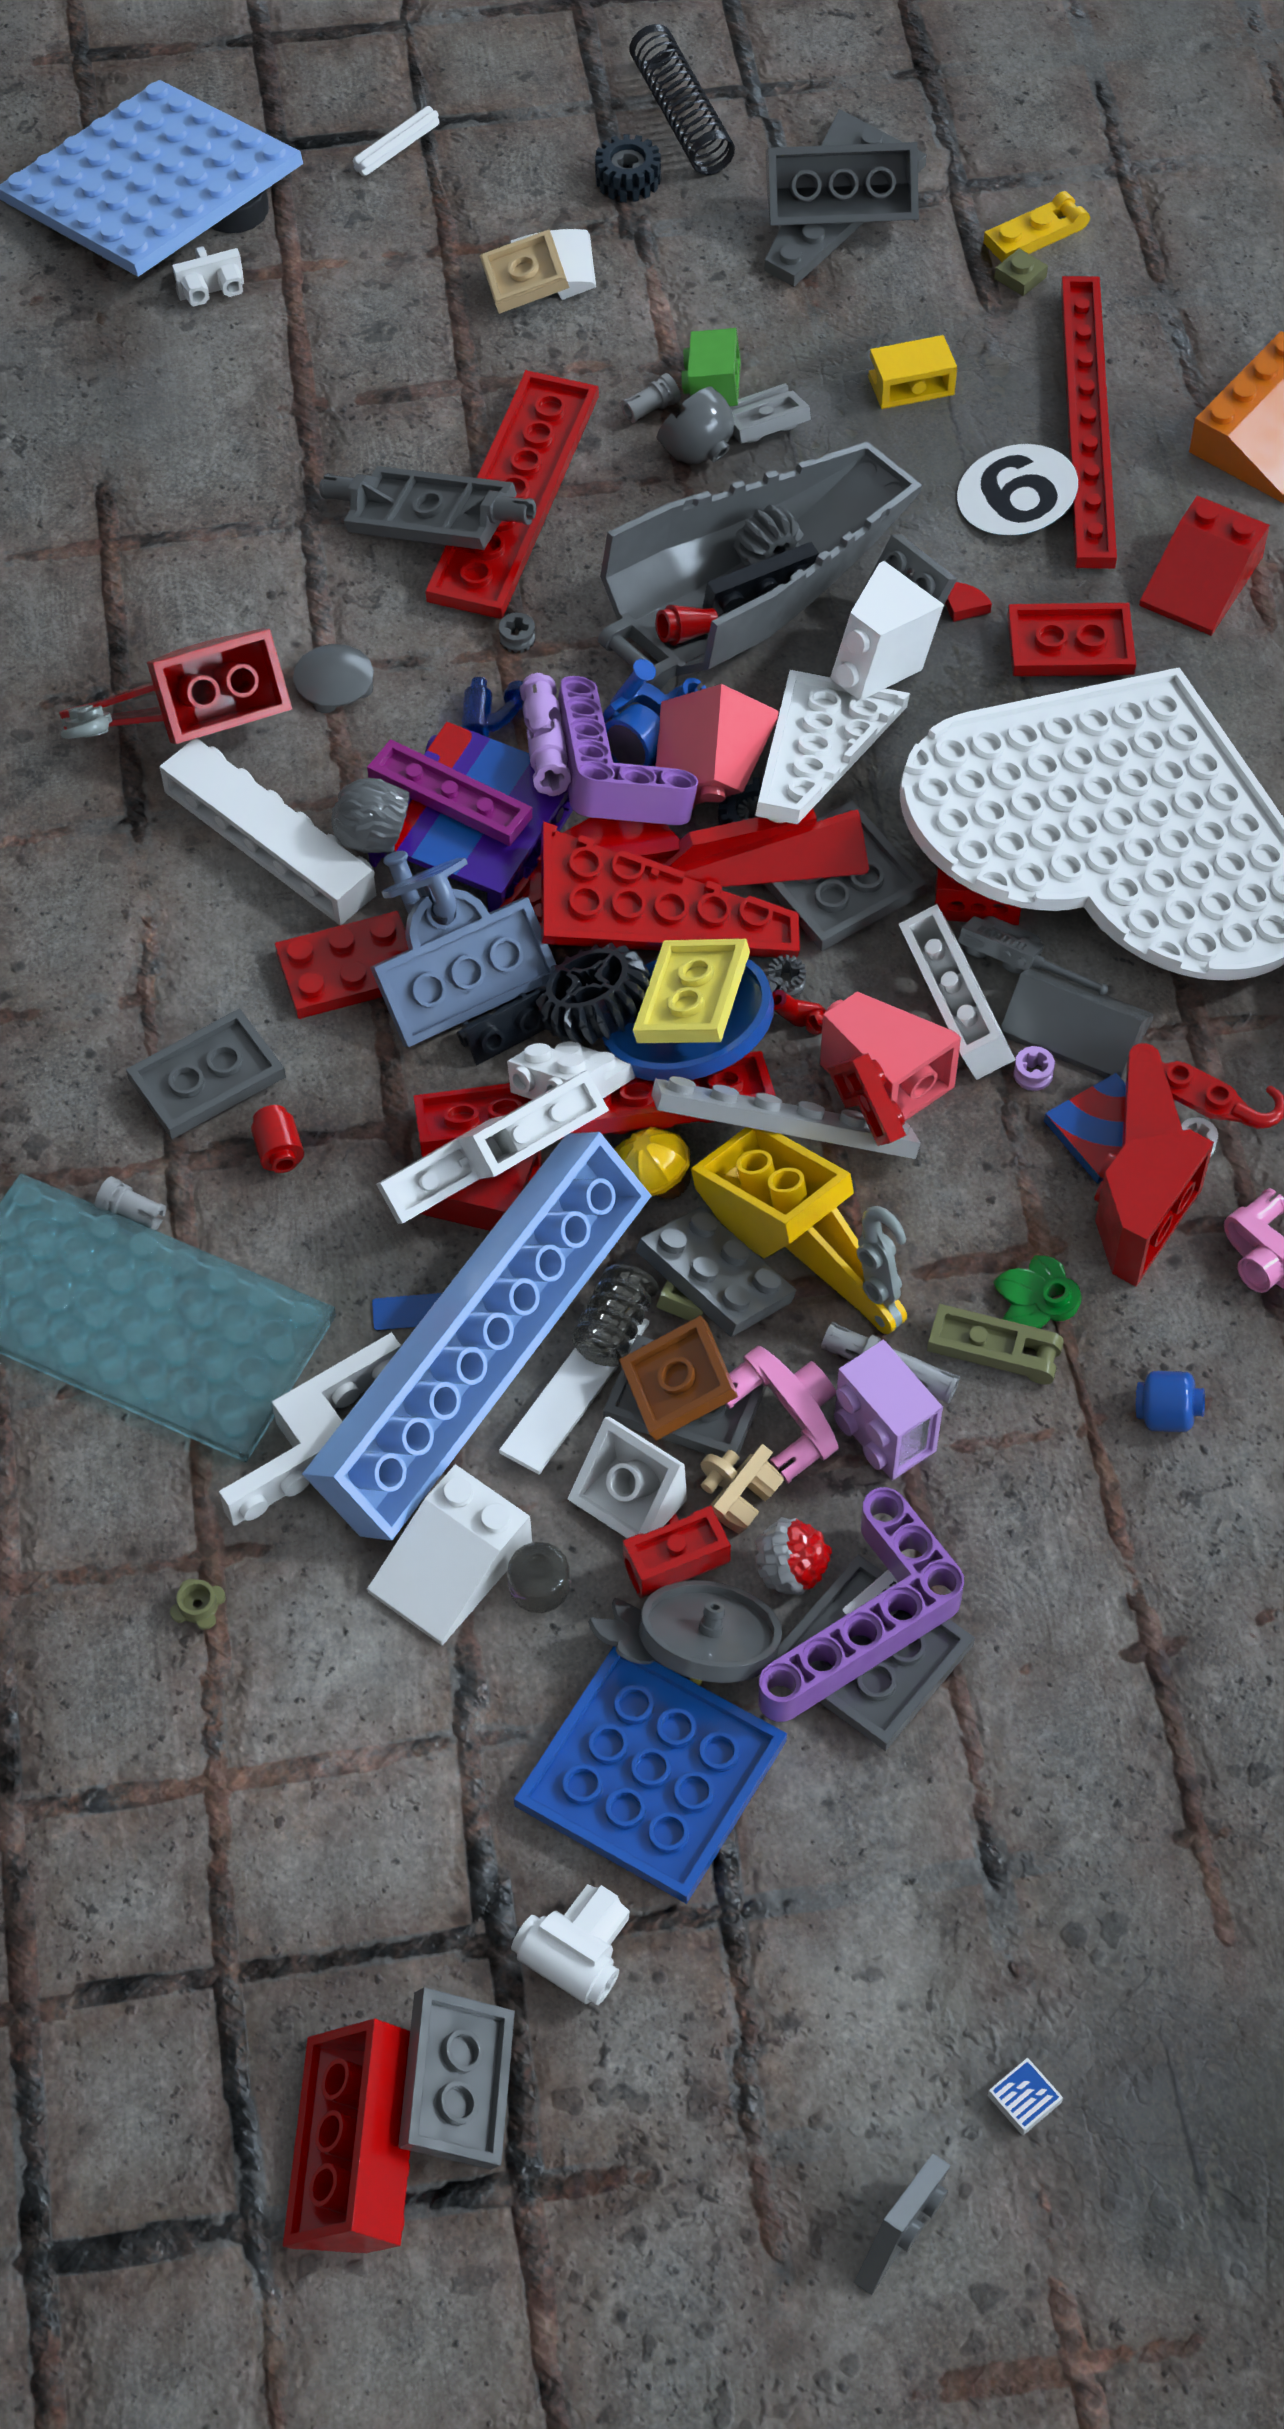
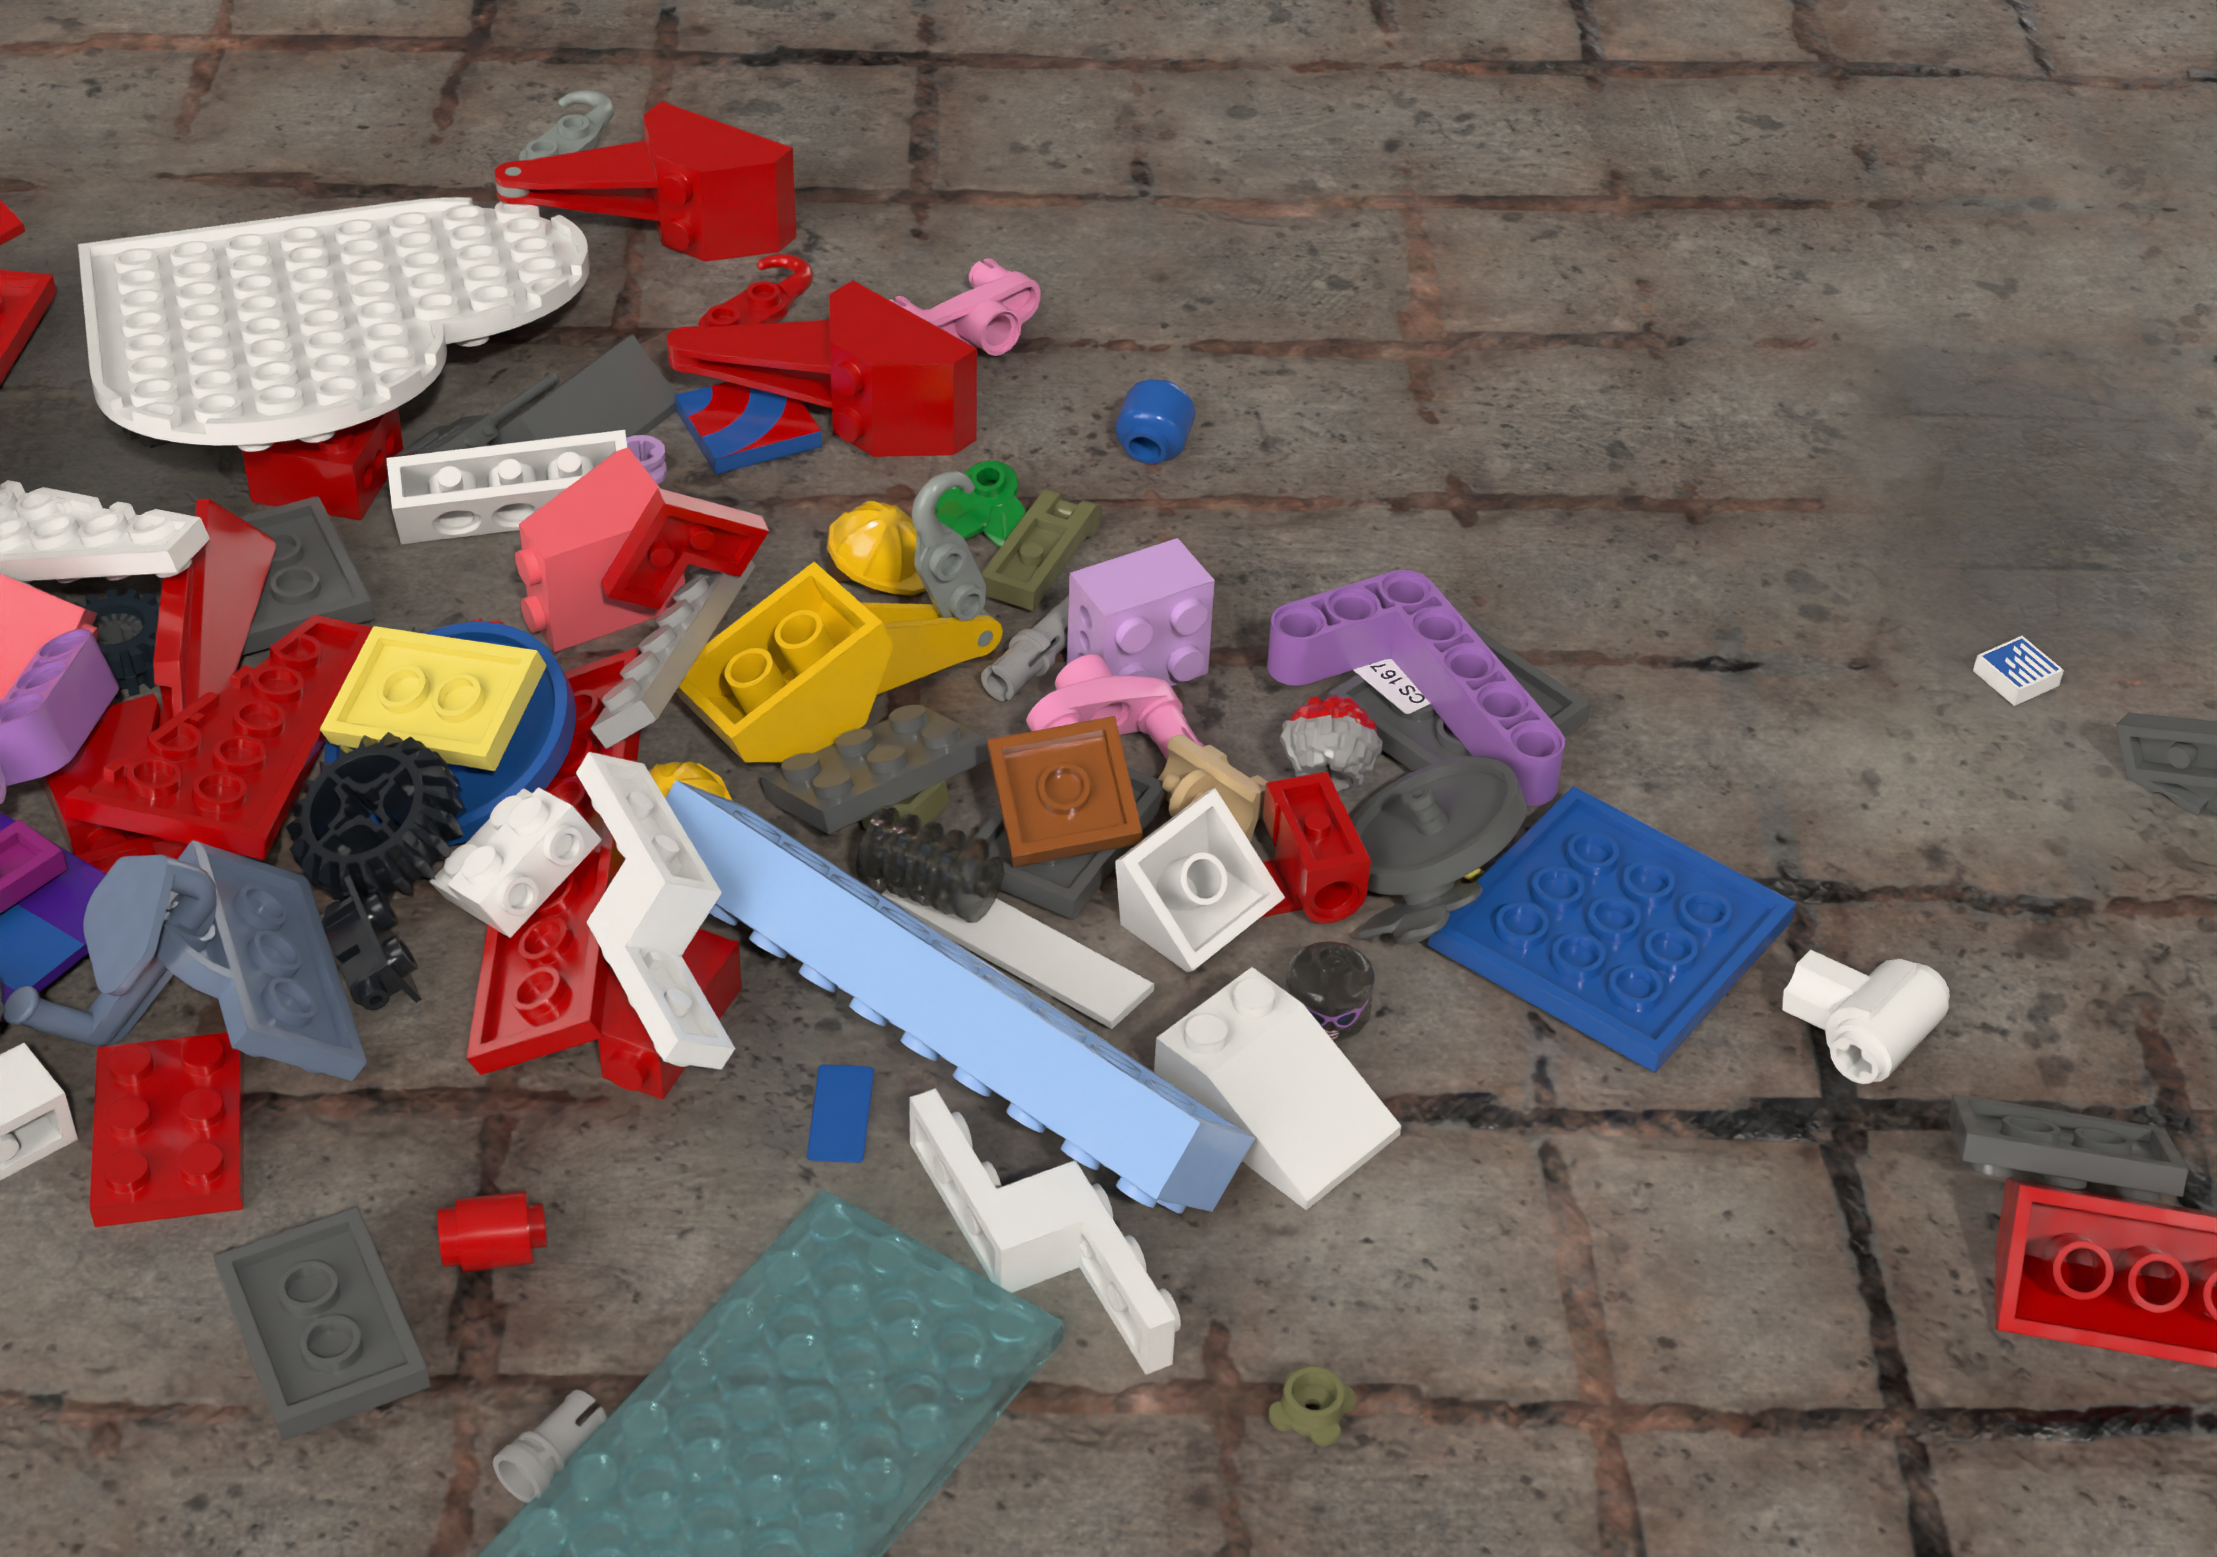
camera: 85 degrees left, 15 degrees down
none -> yellow piece [826,501,926,596]

